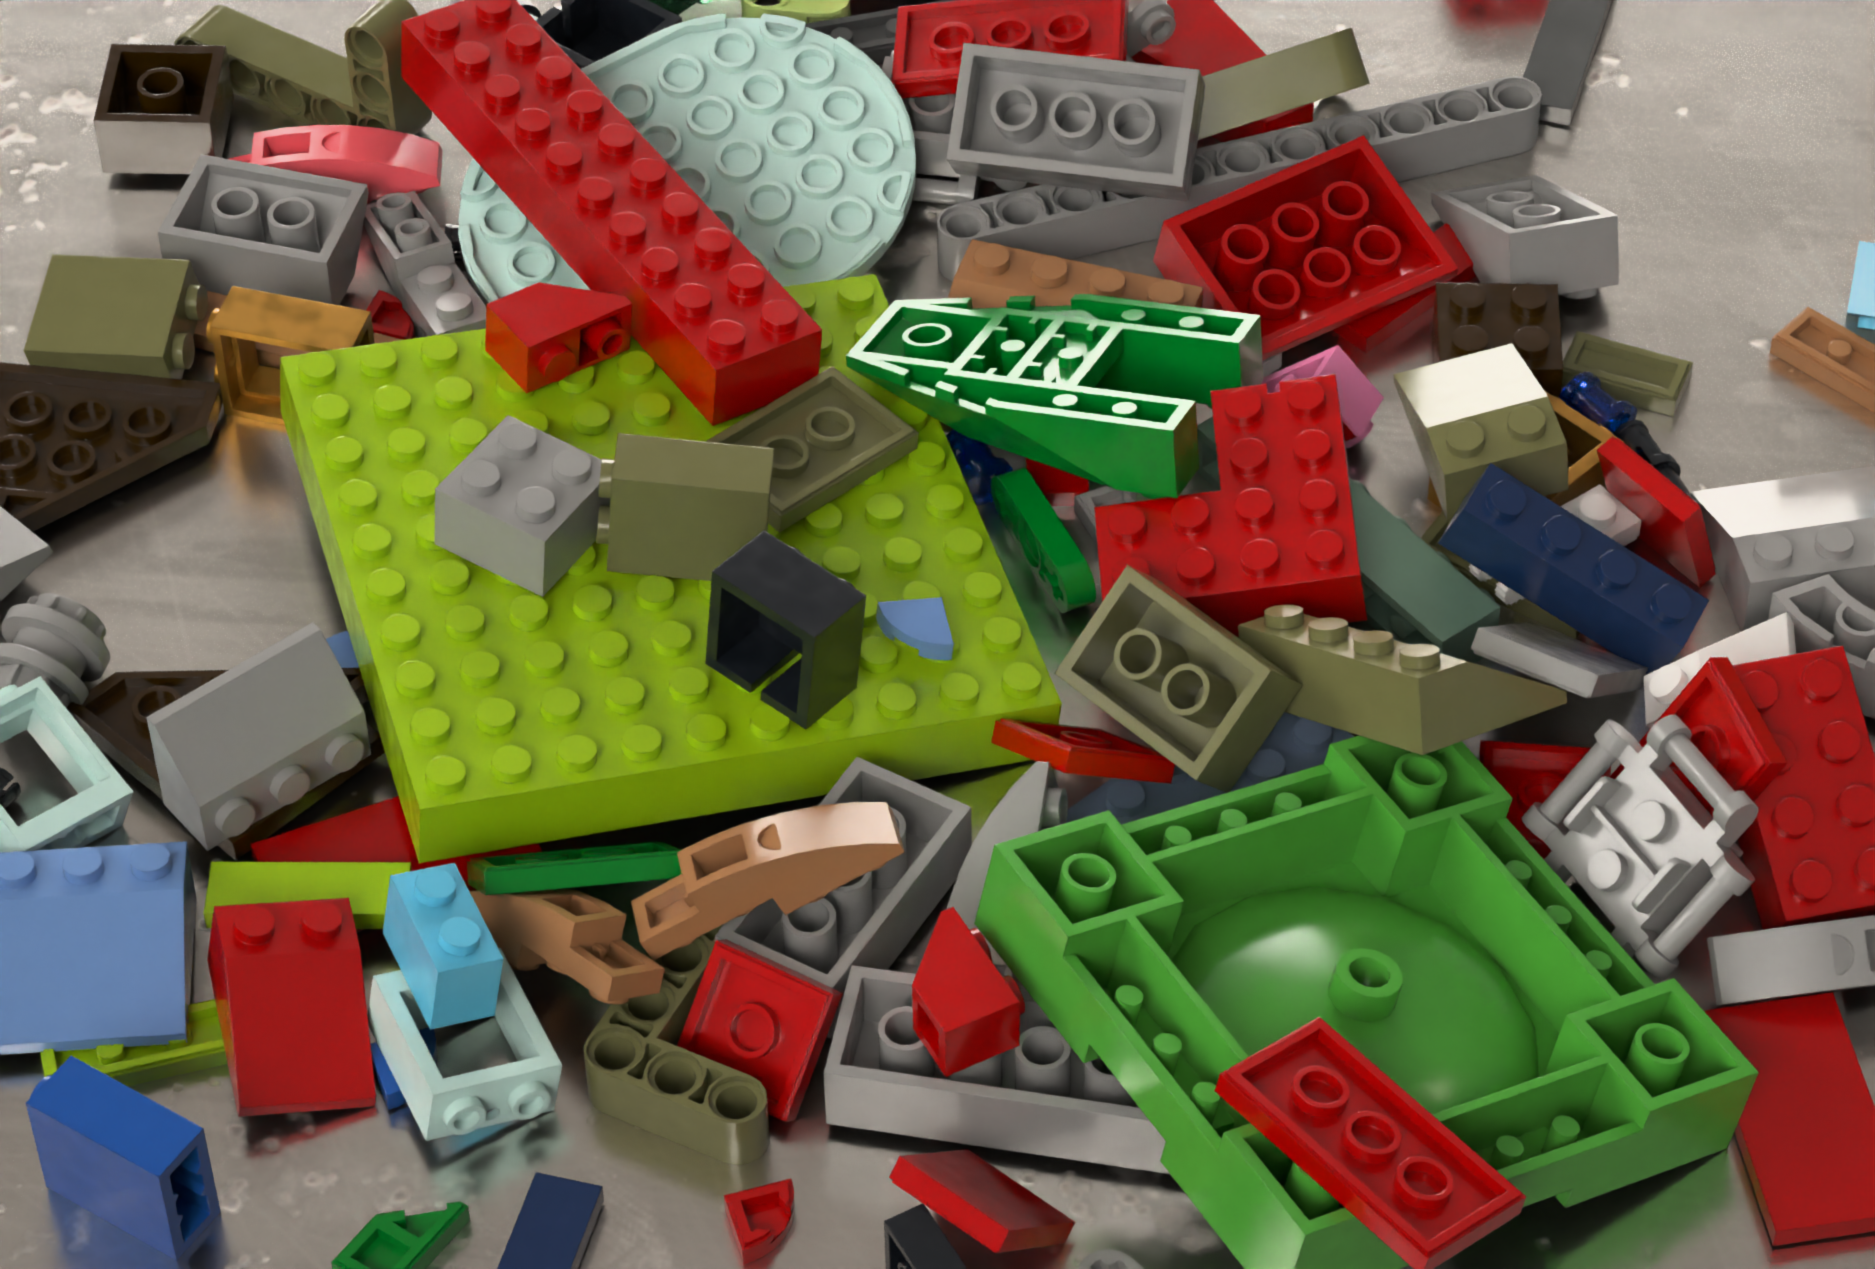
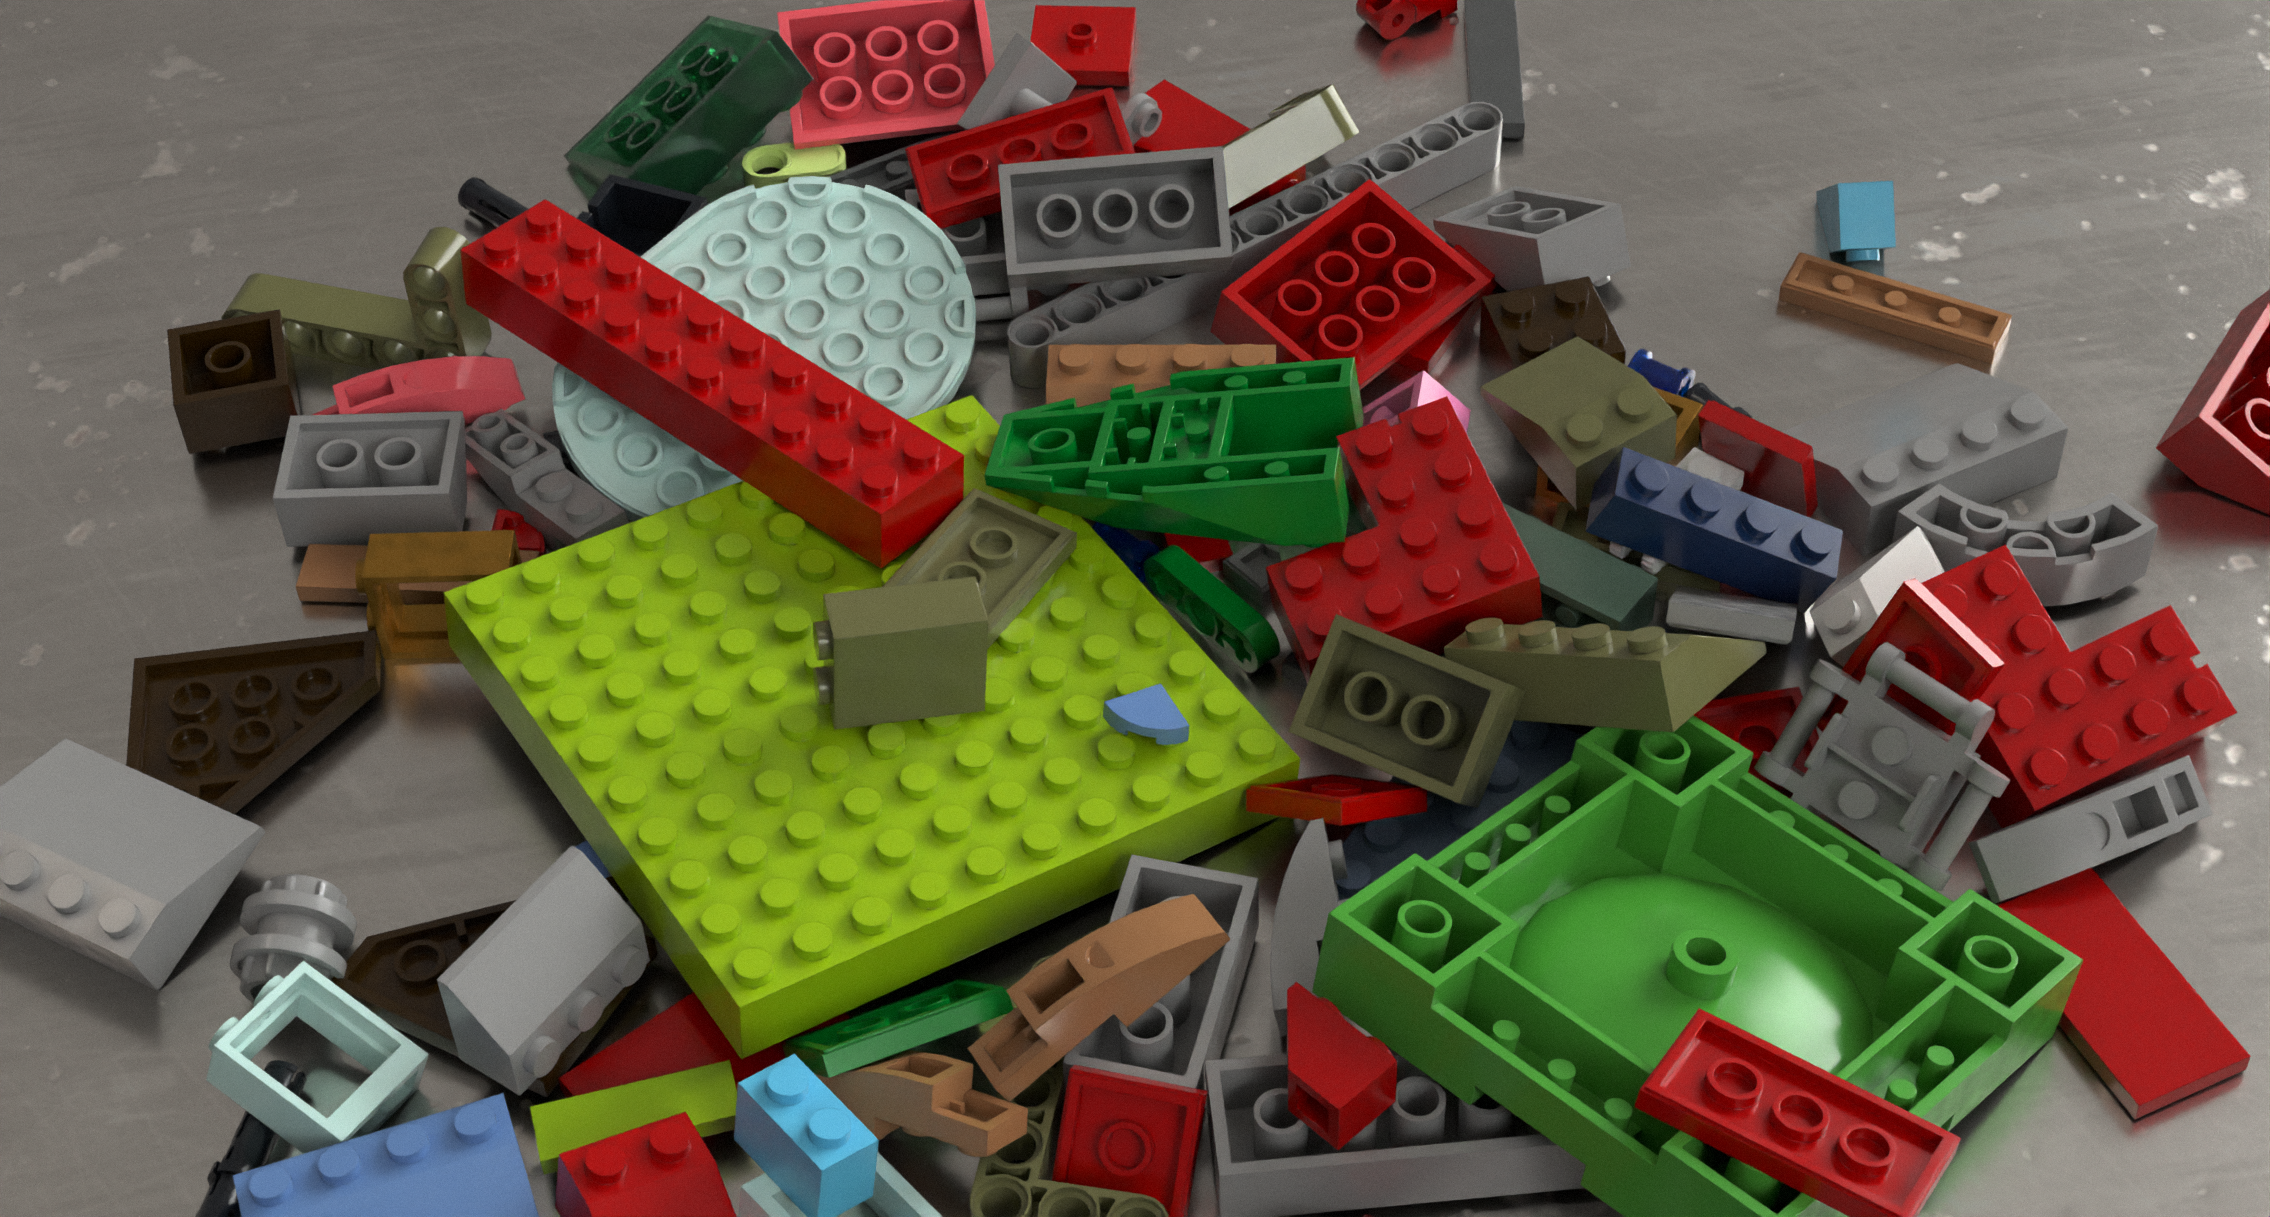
camera: 15 degrees left, 0 degrees up
olive brick [23,254,208,379] -> none
light grey brick [434,415,611,597] -> none
red slope [485,282,632,394] -> none
black piece [705,530,866,730] -> none
olive tile [1562,331,1693,417] -> none

